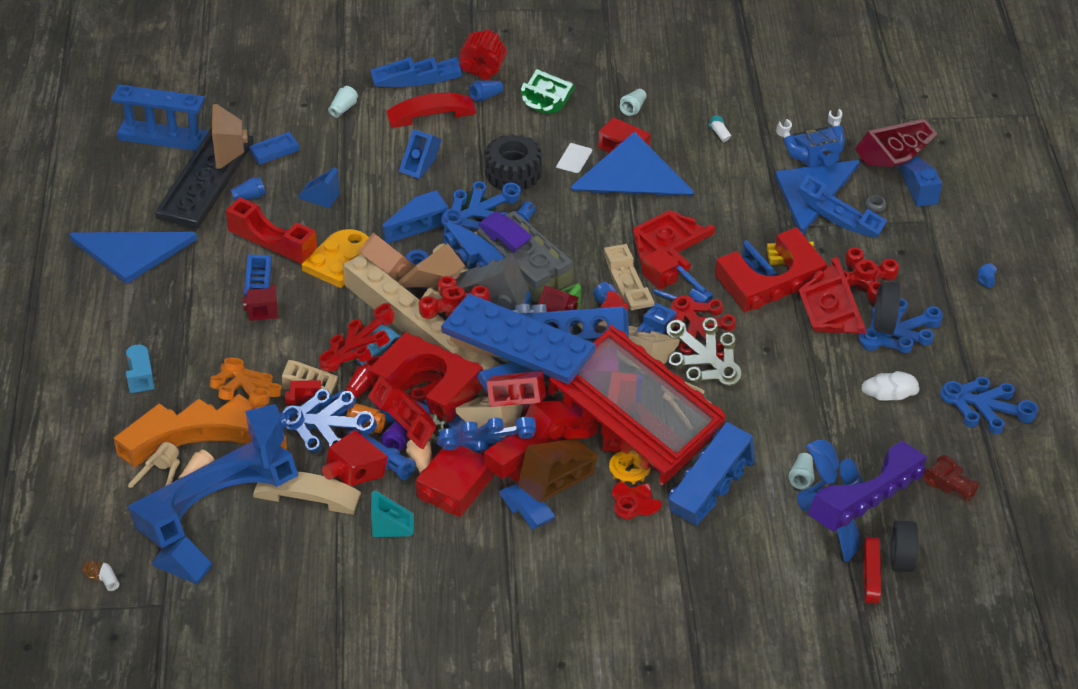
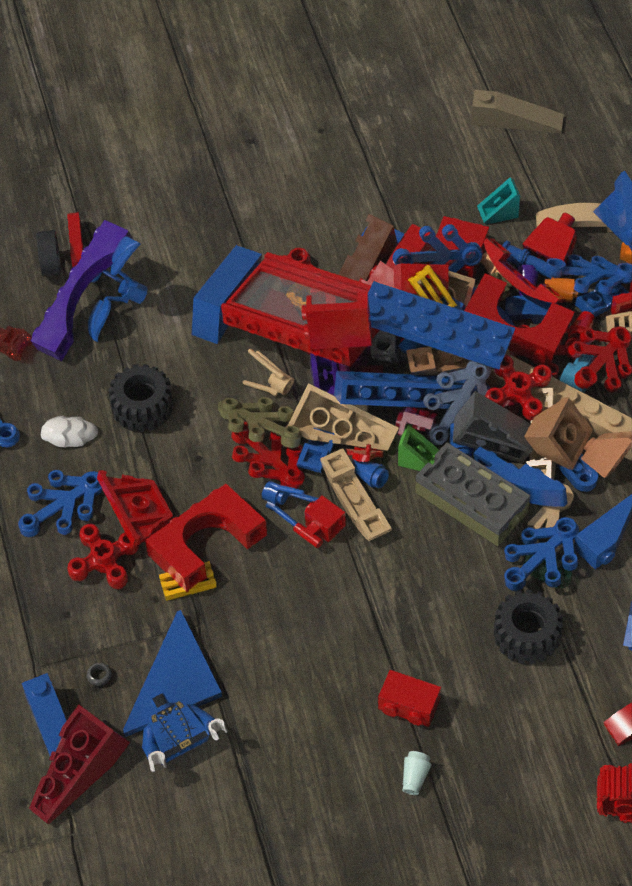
camera: 170 degrees right, 10 degrees up
blue cone [469,80,503,102] -> none
dark purple slope [478,211,532,253] -> none
blue pin [516,201,536,223] -> none
slope [521,69,575,113] -> none
white sticker [556,143,592,173] -> none
blue tile [571,132,694,197] -> none
red wing [633,210,715,266] -> none
white arm [709,116,731,142] -> none
blue slope [742,240,778,276] -> none
light aqua cone [789,453,814,490] -> none
blue slope [797,174,887,237] -> none
black tyre [874,282,900,335] -> none
none -> black tyre [109,364,173,432]
none -> red panel [302,291,372,349]
none -> yellow tile [408,265,457,307]
none -> dark tan wedge [471,89,564,134]

